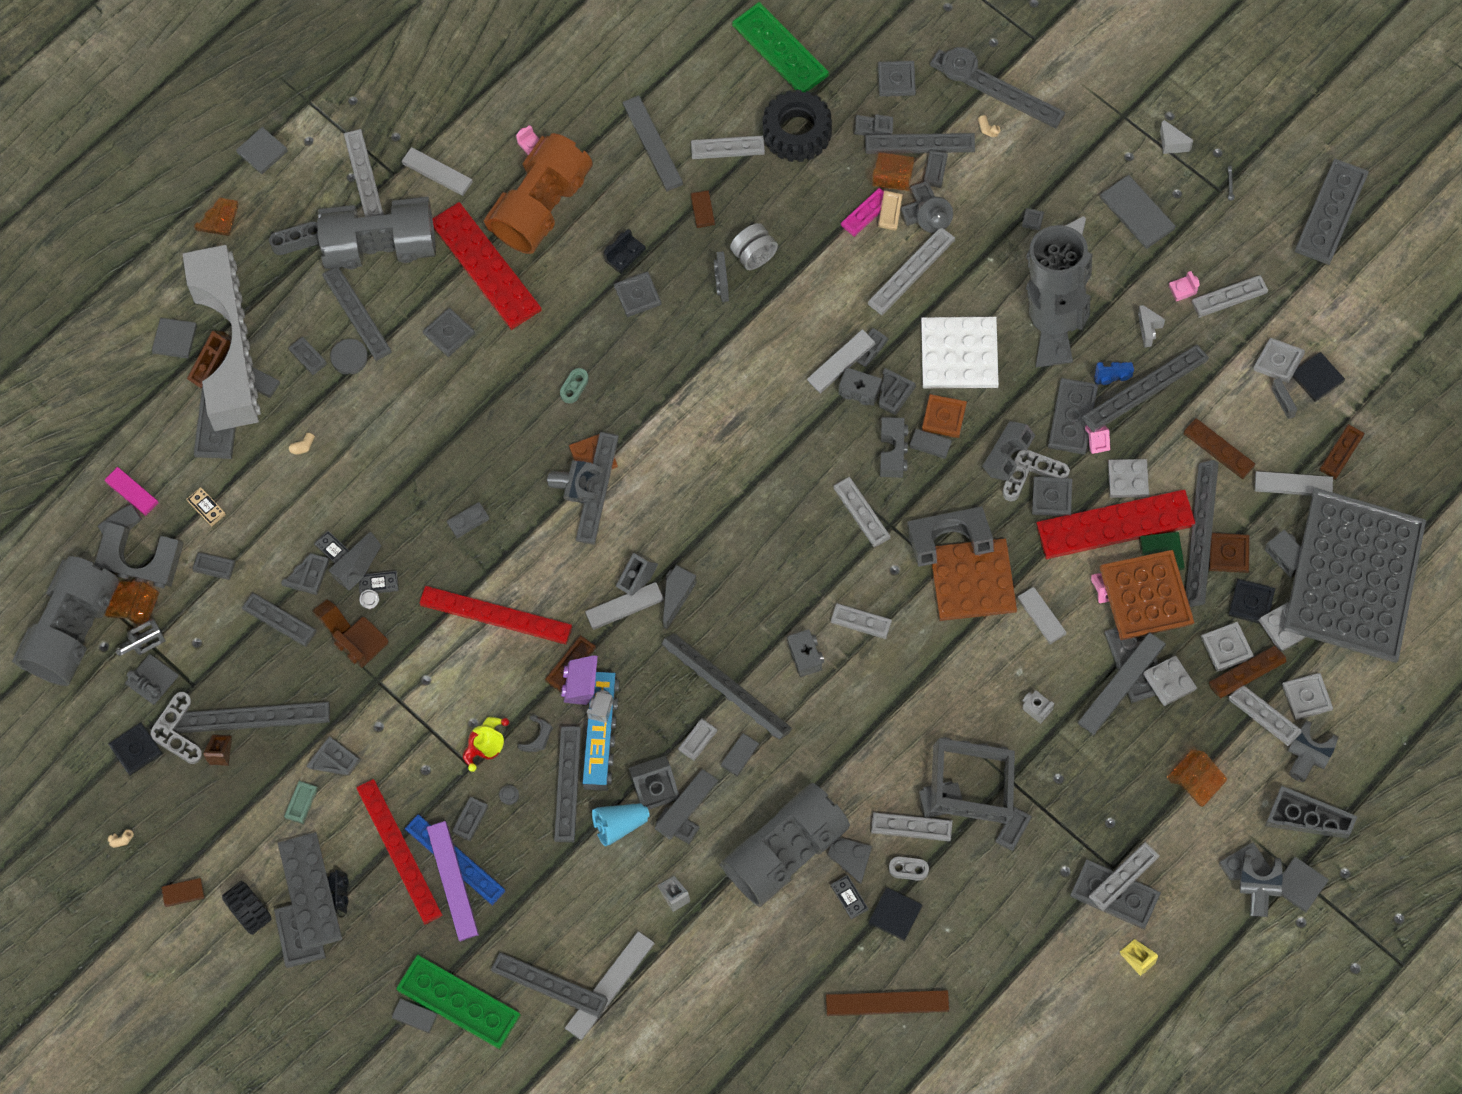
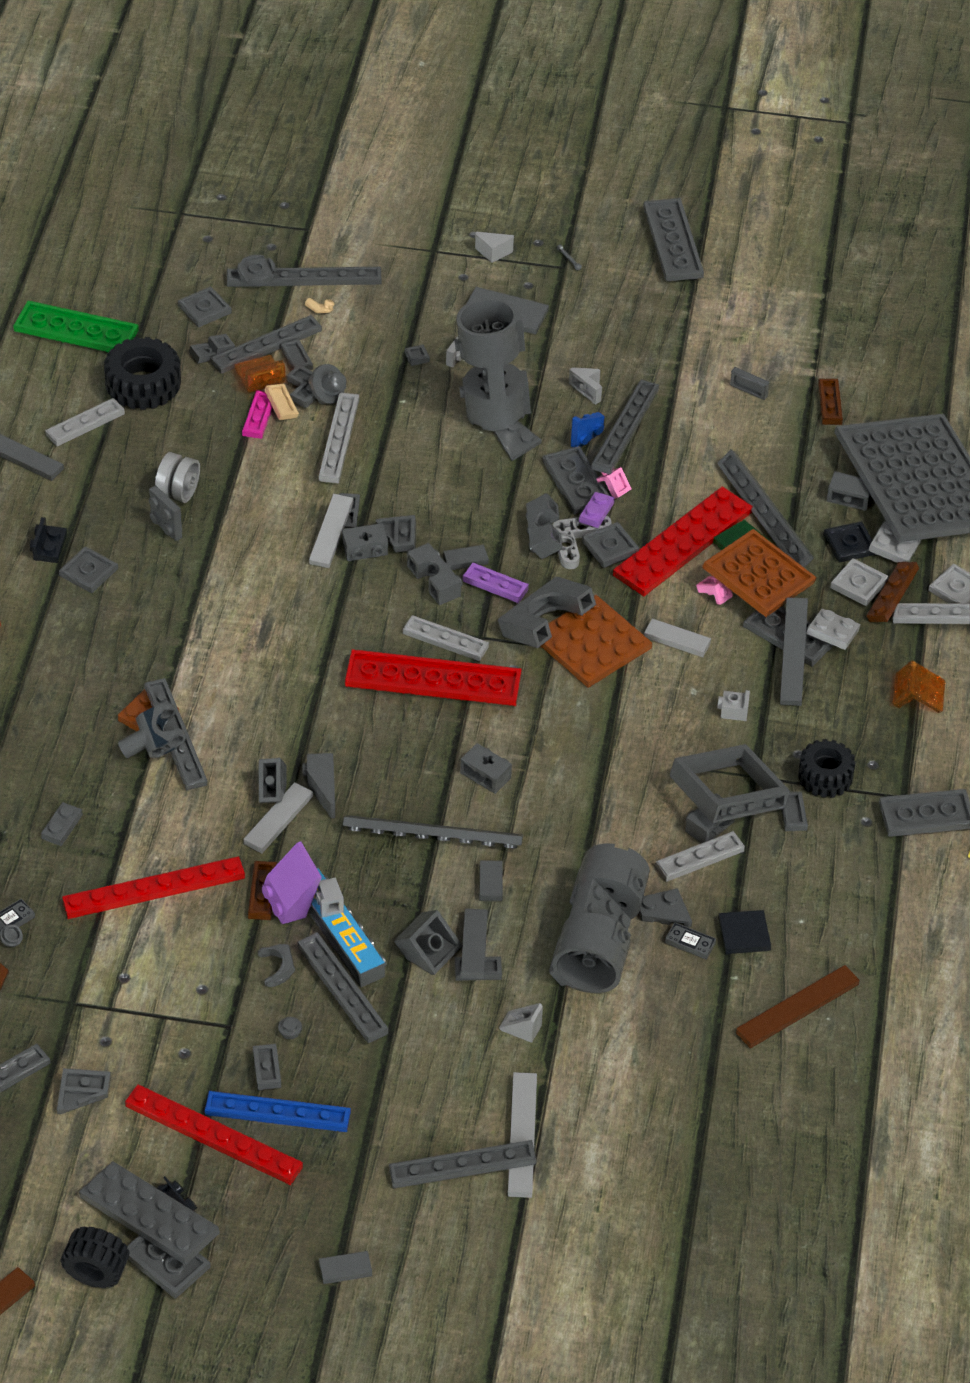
camera: 40 degrees left, 20 degrees down
sand green tile [284,781,318,824] -> none
reddish brown bracket [332,617,389,668] -> none
green plate [396,955,521,1050] -> none
medium lavender tile [427,821,479,941] -> none
neon yellow piece [463,717,509,772] -> none
sand green plate [560,368,589,403] -> none
medium azure cone [592,803,650,846] -> none
light grey tile [678,718,717,761] -> none
reddish brown tile [691,190,715,228] -> none
light grey tile [831,603,892,639] -> none
light grey plate [889,857,929,881] -> none
white plate [921,317,998,388] -> none
dark orange plate [922,394,967,438] -> none
light grey tile [1089,842,1160,911] -> none
light grey plate [1108,459,1149,498] -> none
bright pink bracket [1169,271,1200,302] -> none
reddish brown plate [1183,418,1256,480] -> none
light grey tile [1192,275,1268,318] -> none
reddish brown tile [1209,533,1249,573] -> none
light grey tile [1253,338,1305,383] -> none
light grey tile [1255,471,1333,496] -> none
black tile [1292,352,1345,402] -> none
none -> red plate [345,649,522,706]
none -> medium lavender plate [463,563,529,603]
none -> medium lavender plate [579,492,614,528]
none -> black tyre [798,739,856,798]

